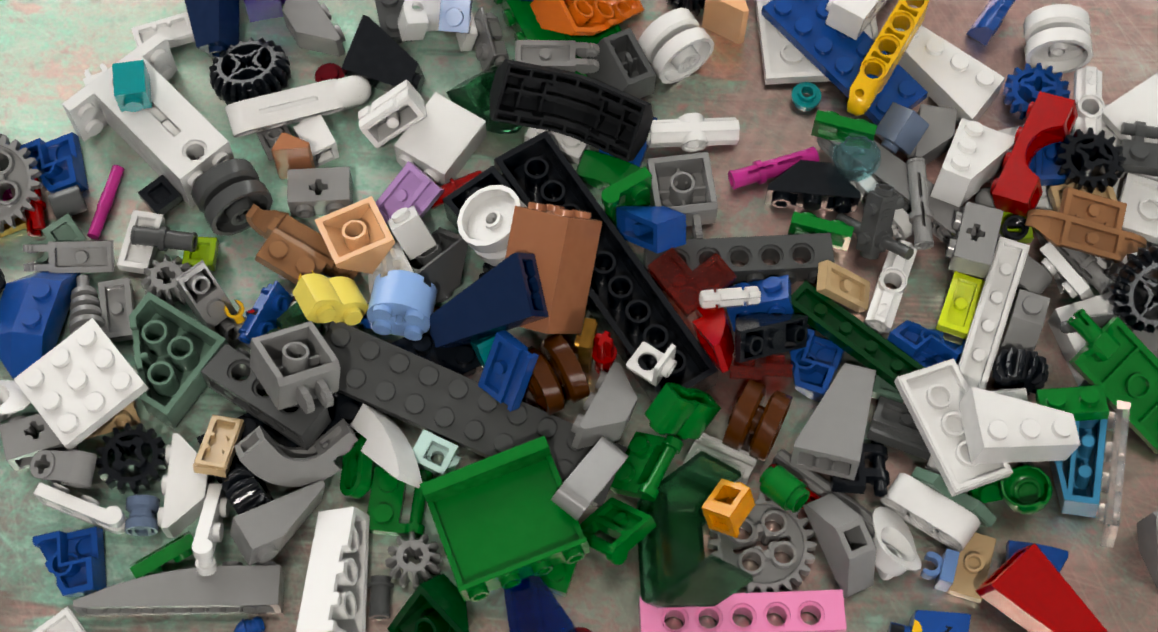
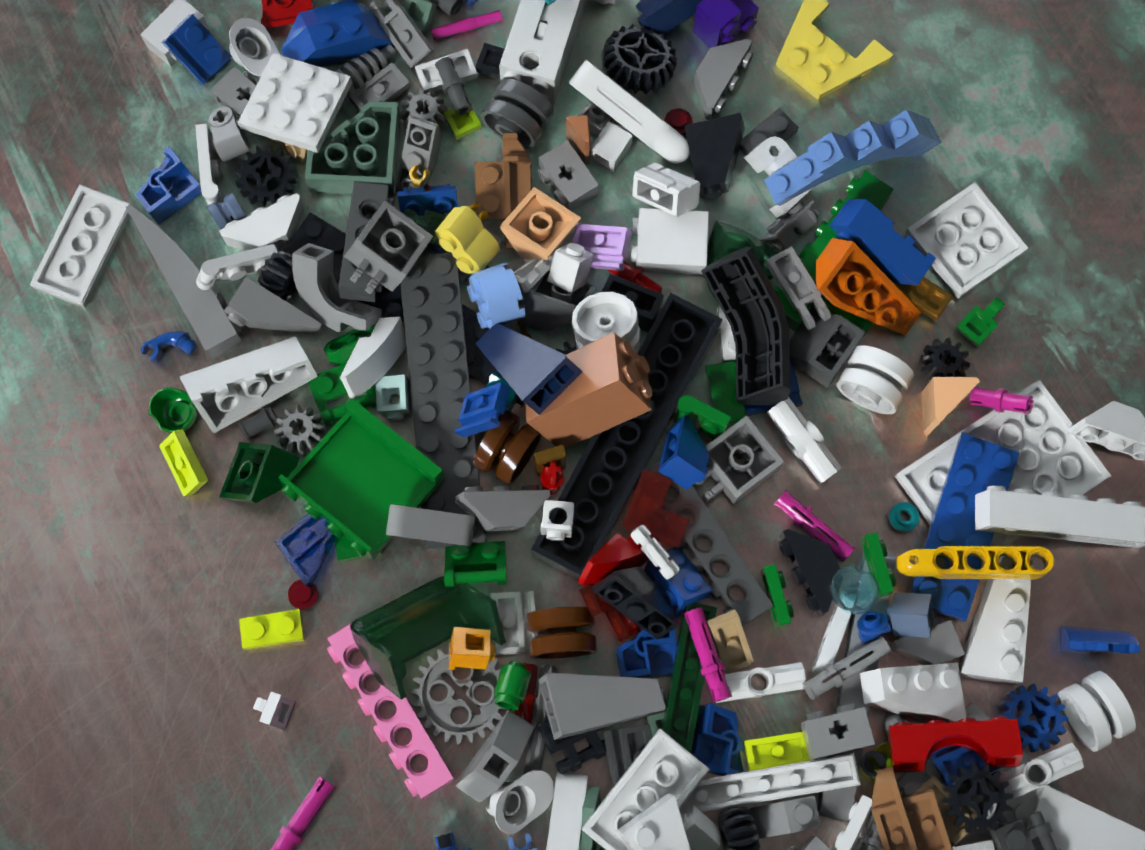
camera: 60 degrees right, 10 degrees up
green plate [130,531,194,578] -> none
tan plate [193,414,245,478] -> none
green plate [580,497,657,565] -> none
green brick [644,382,721,440] -> none
dark grey piece [835,183,914,260] -> none
none -> dark pink pin [684,607,732,703]
none -> blue plate [857,611,891,643]

